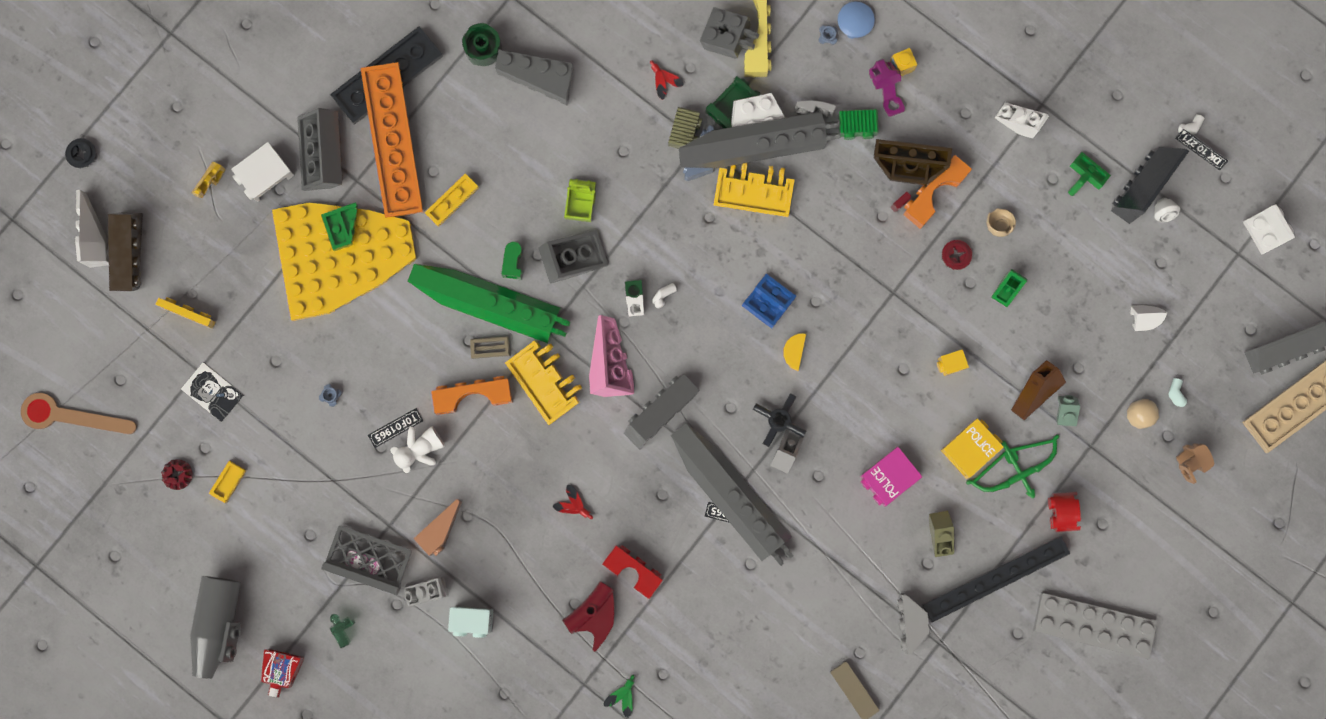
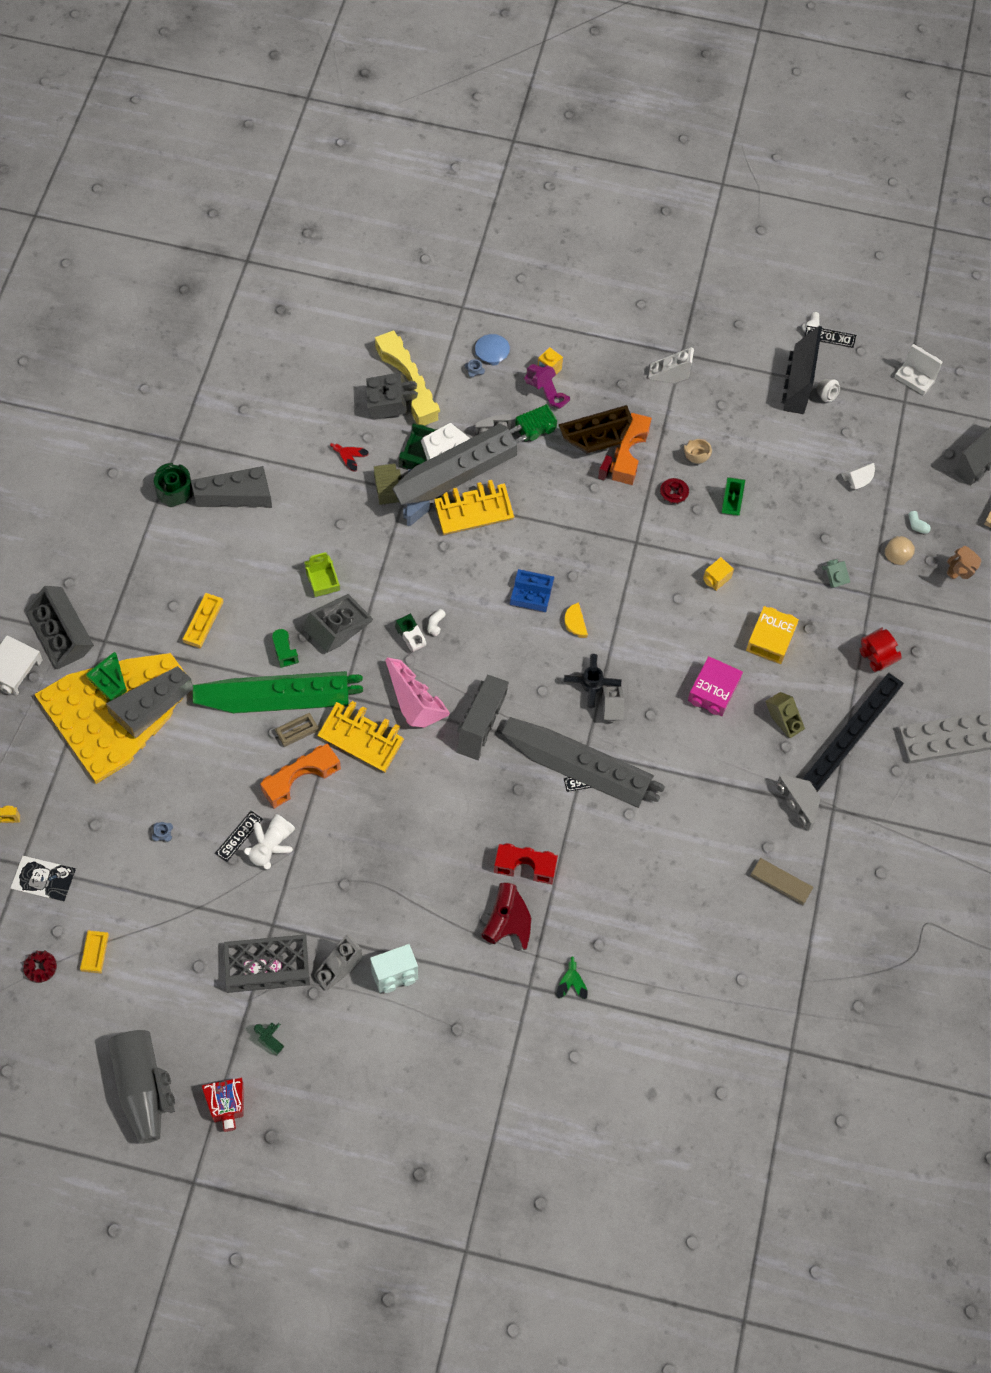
camera: 30 degrees left, 20 degrees down
black plate [330,26,443,125] -> none
orange plate [361,62,423,218] -> none
nougat slope [413,499,462,556] -> none
red piece [553,485,593,519] -> none
green piece [966,435,1060,498] -> none
reddish brown slope [1011,360,1066,420] -> none
green plate [1068,152,1111,196] -> none
none -> dark grey wedge [106,666,193,739]

